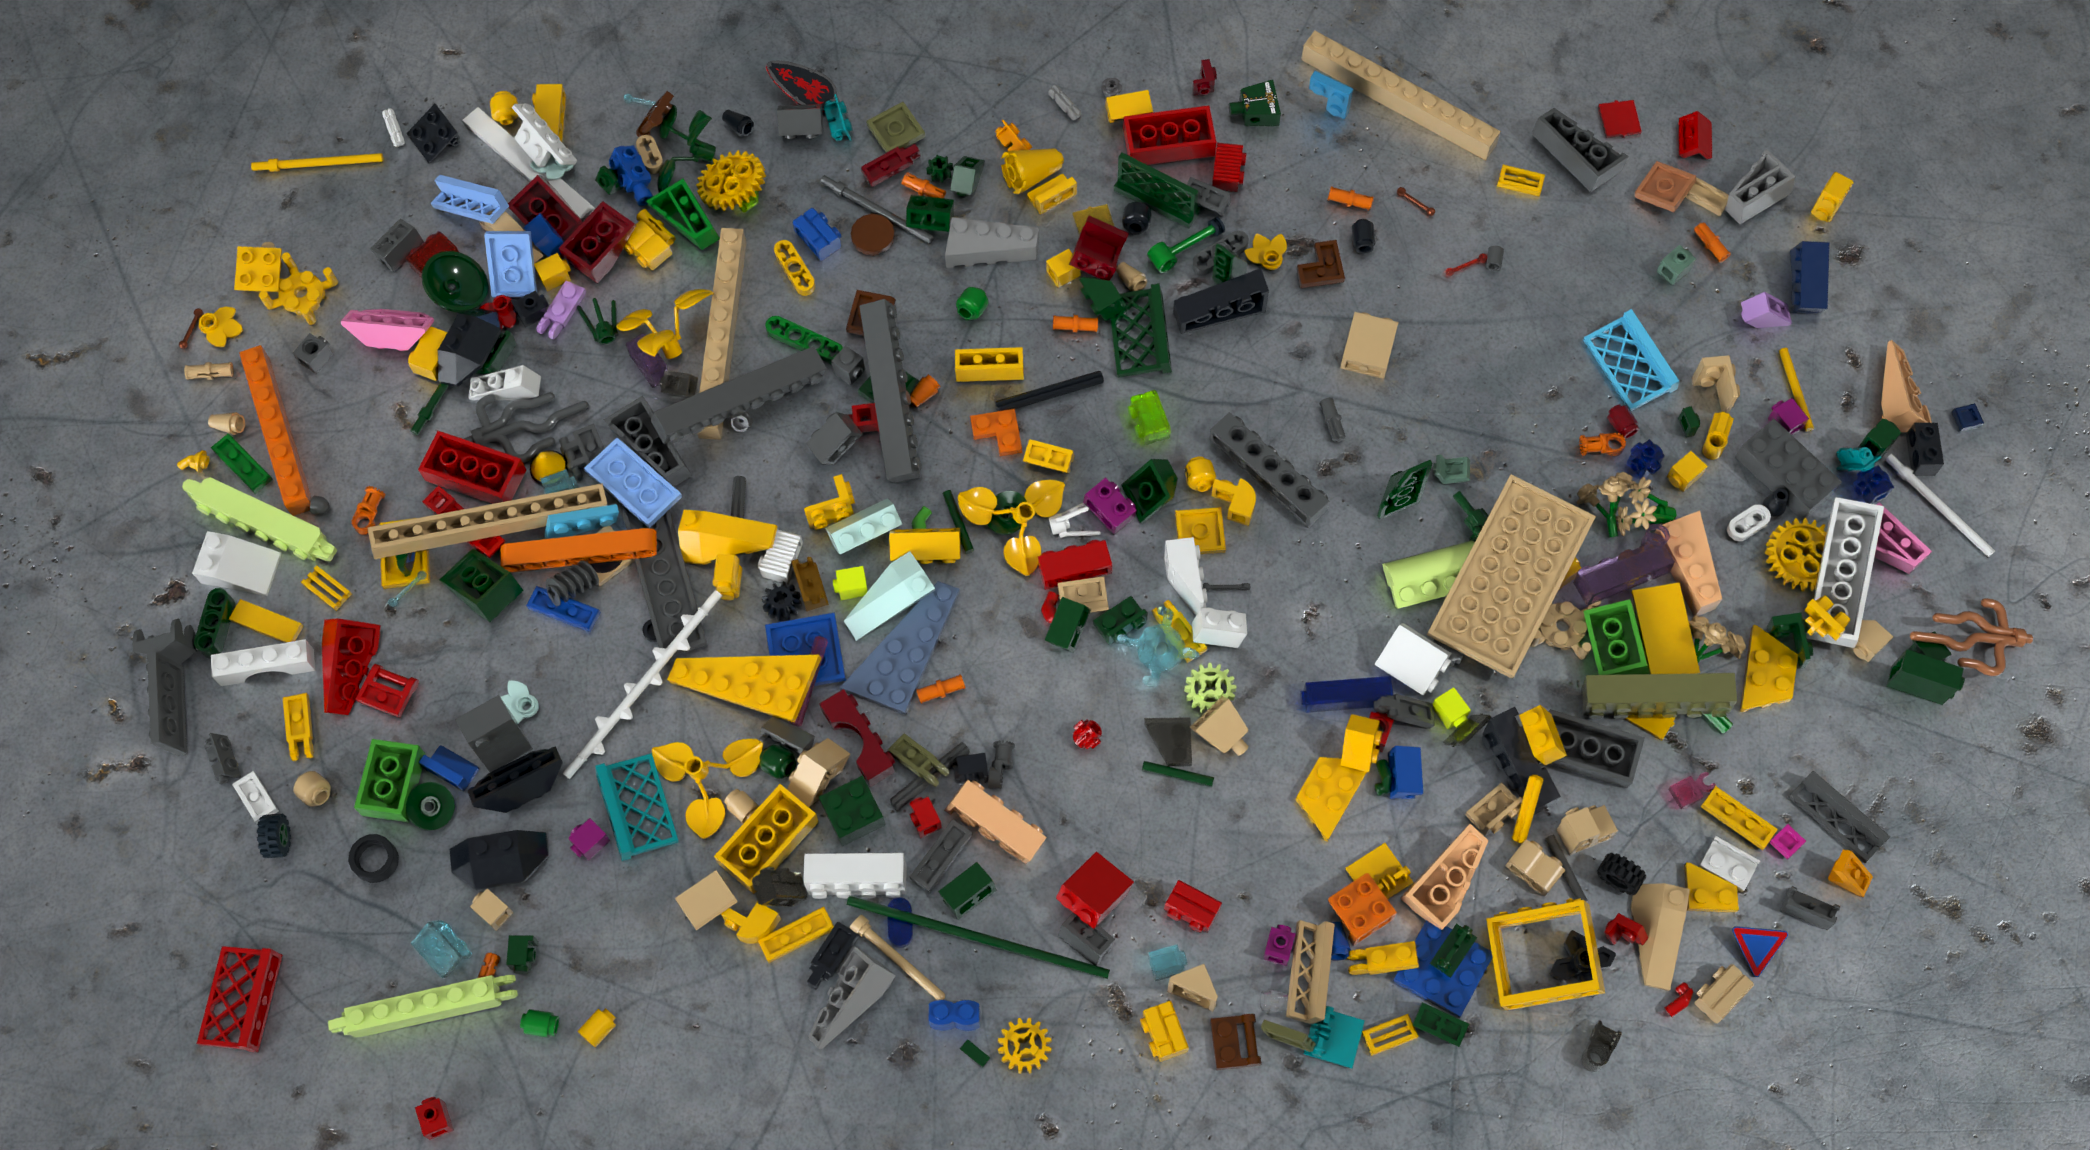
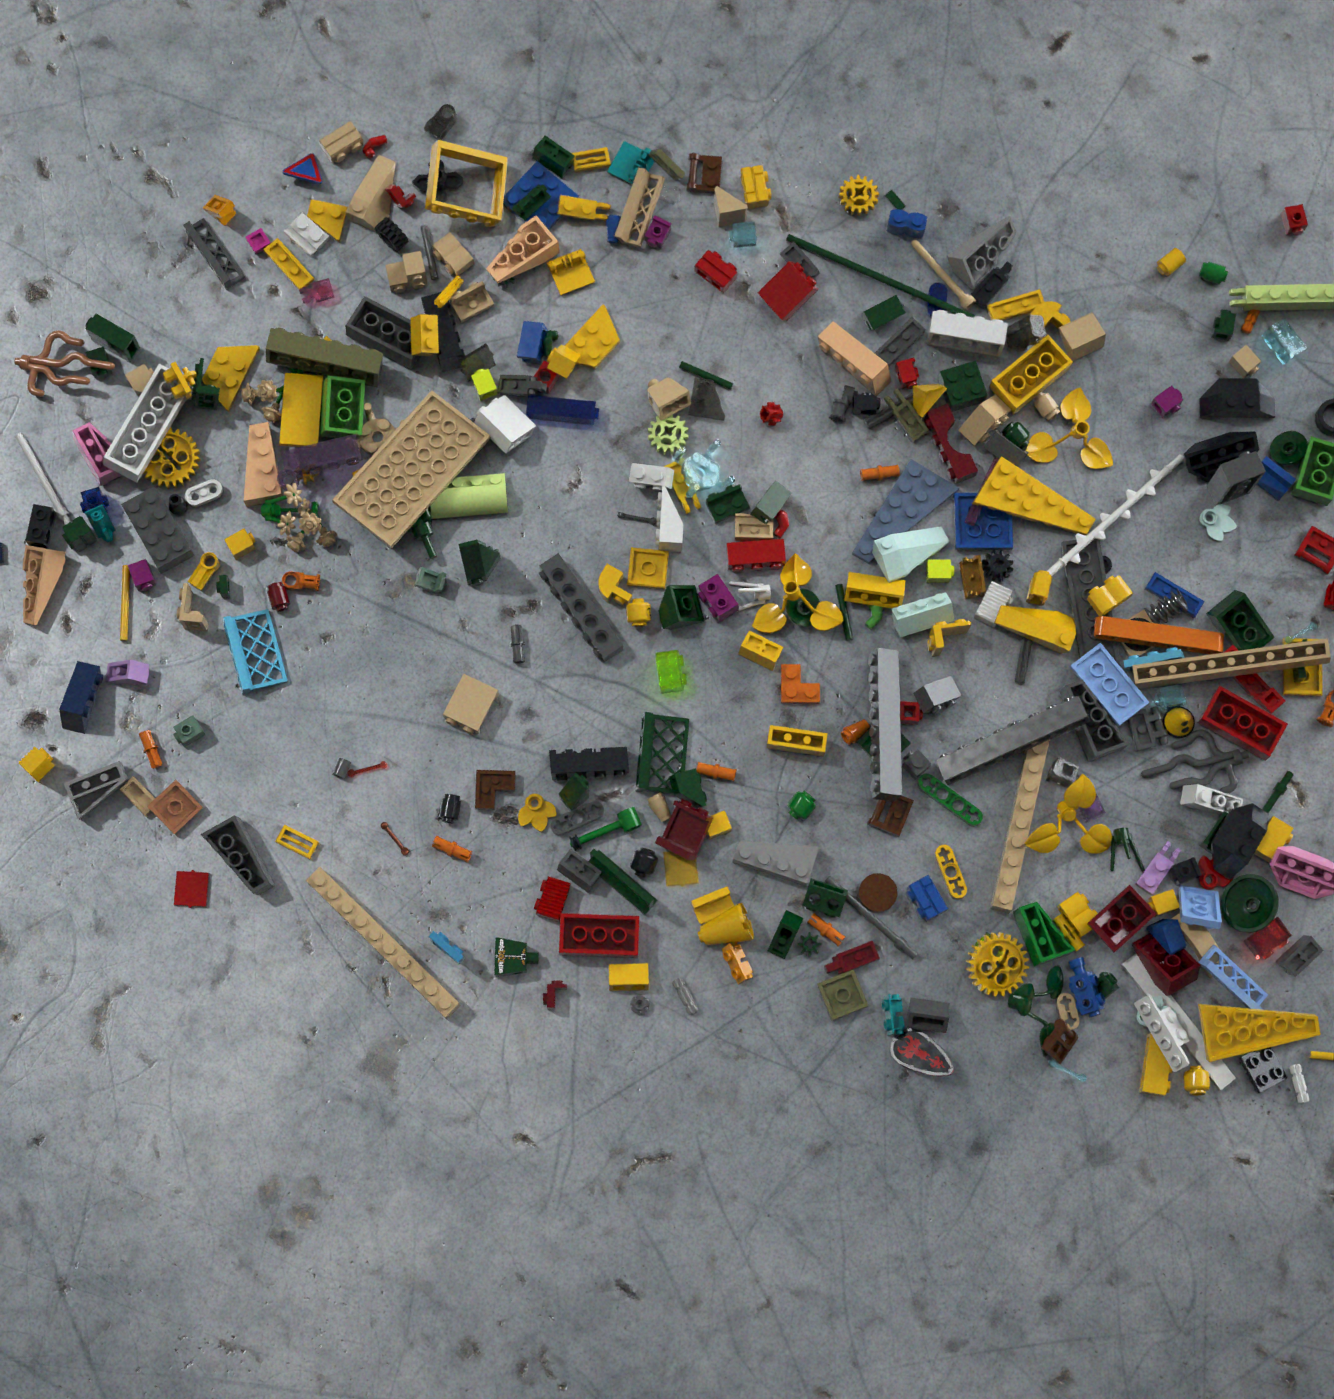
camera: 175 degrees left, 10 degrees up
teal fence [595,753,679,861] -> none
black cone [722,109,754,136] -> none
black axle [995,371,1104,411] -> none
orange bracket [1328,873,1397,946] -> none
clear blue brick [1627,439,1665,479] -> none
red panel [1679,111,1712,160] -> none
dark grey hinge [1780,886,1840,930] -> none
none -> yellow slope [913,383,947,418]
none -> yellow brick [1087,575,1133,616]
none -> yellow wing [1198,1004,1321,1062]

